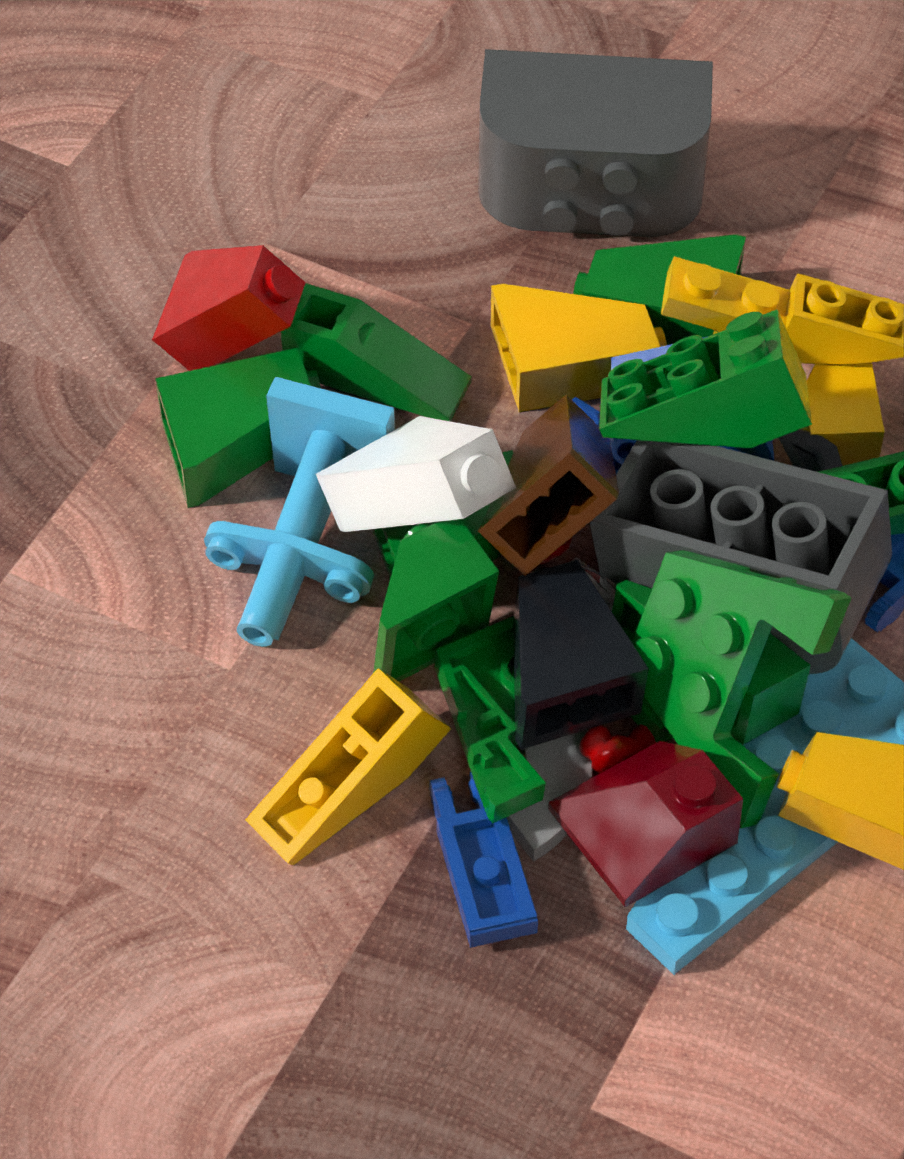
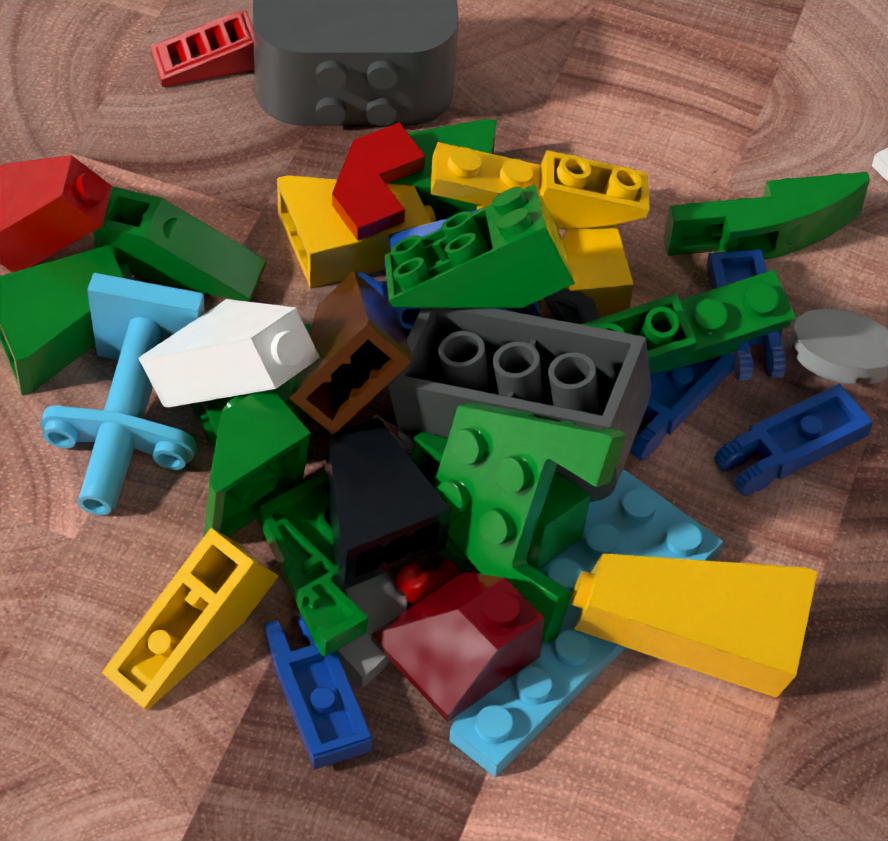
camera: 10 degrees left, 0 degrees up
none -> red slope [150,11,254,87]
none -> red tile [332,122,425,241]

